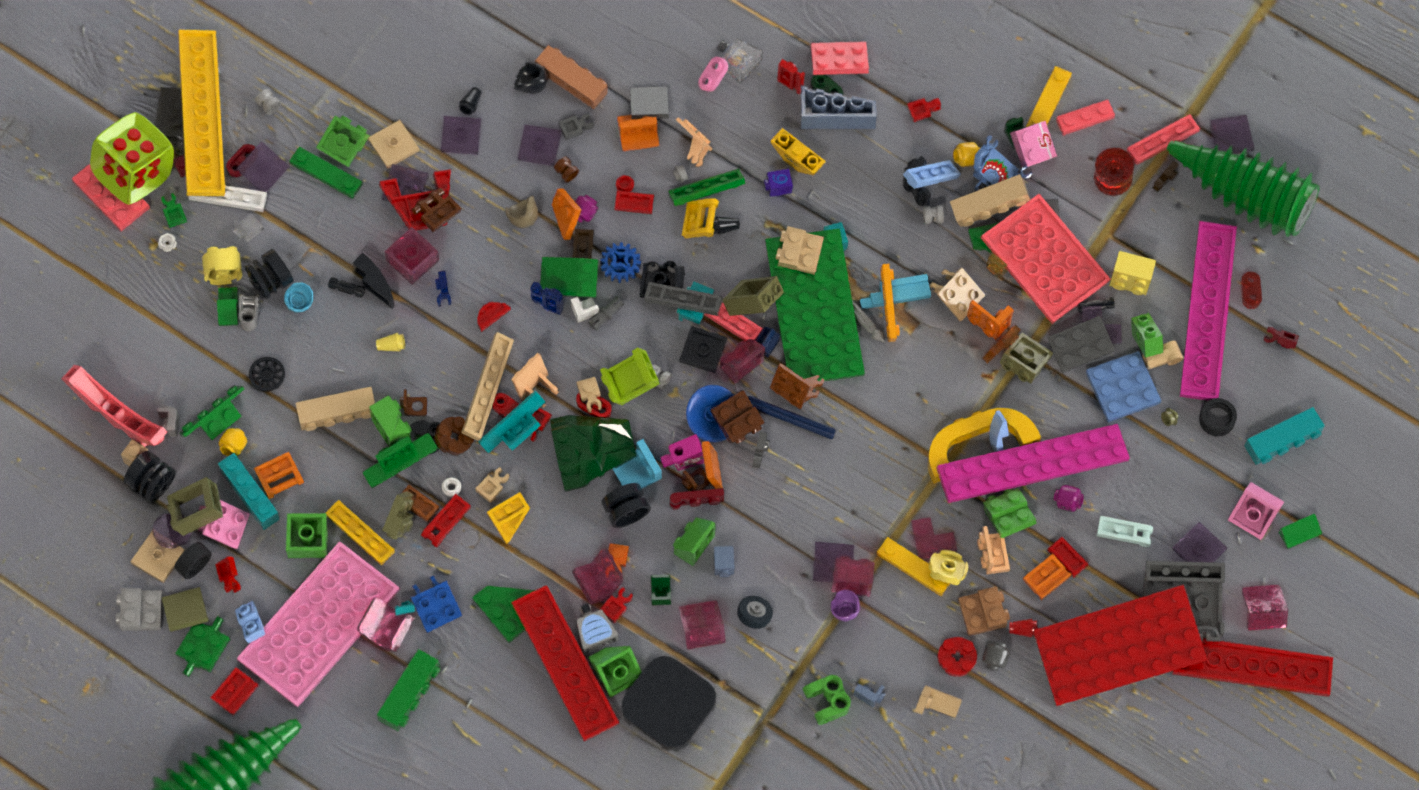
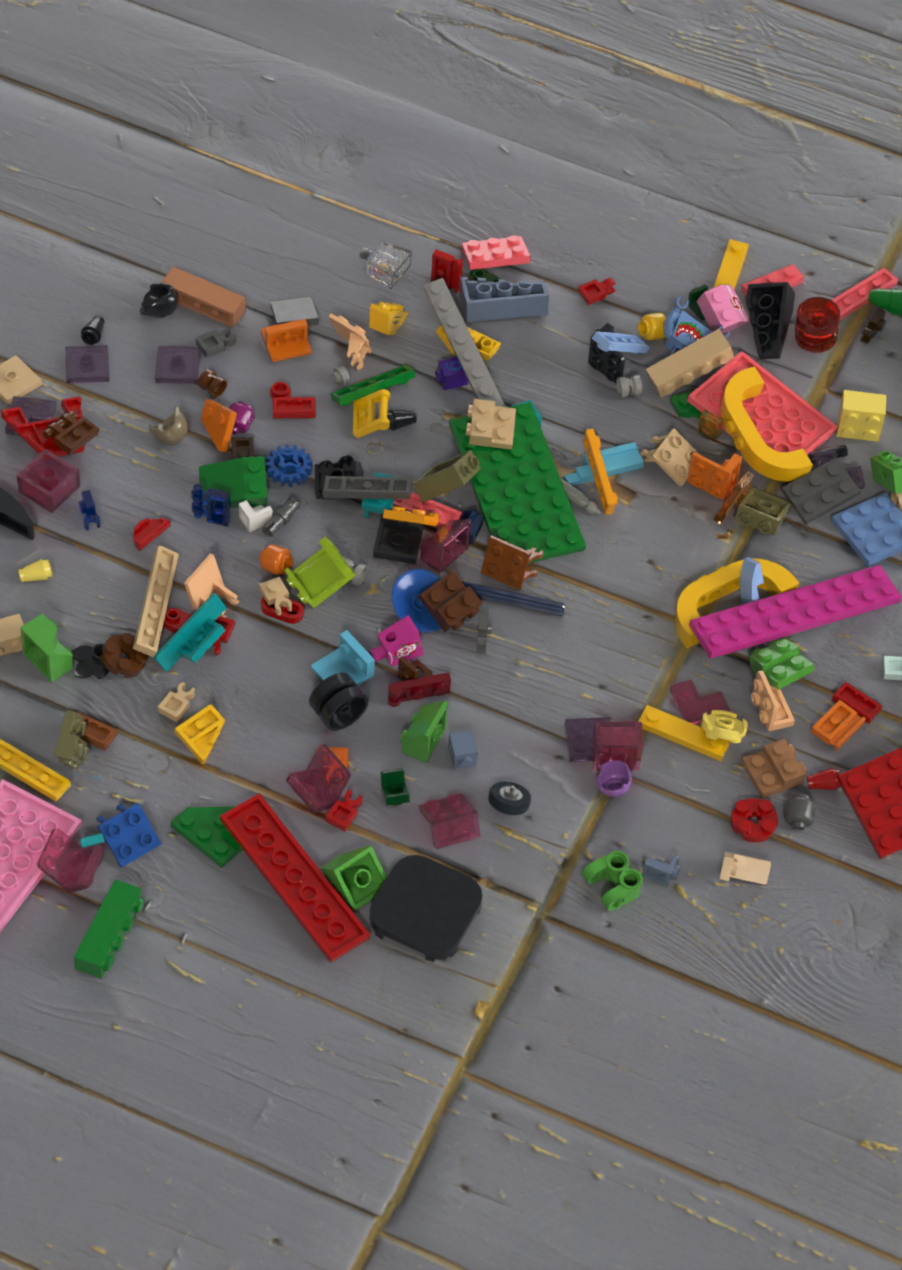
camera: 10 degrees left, 15 degrees down
green bracket [363,433,438,488] -> none
reddish brown bracket [400,389,427,416] -> none
red plate [421,494,471,547] -> none
white plate [442,477,461,497] -> none
dark green wedge [550,415,637,492] -> none
torso [576,604,618,655] -> none
bright pink plate [699,57,728,92] -> none
orange tile [701,441,723,489] -> none
magenta head [1054,485,1084,512] -> none
none -> orange head [259,544,293,576]
none -> yellow slope [369,301,409,335]
none -> light orange plate [383,506,439,526]
none -> light grey plate [424,278,506,407]
none -> yellow arch [720,366,813,481]
none -> black wedge [746,282,795,359]

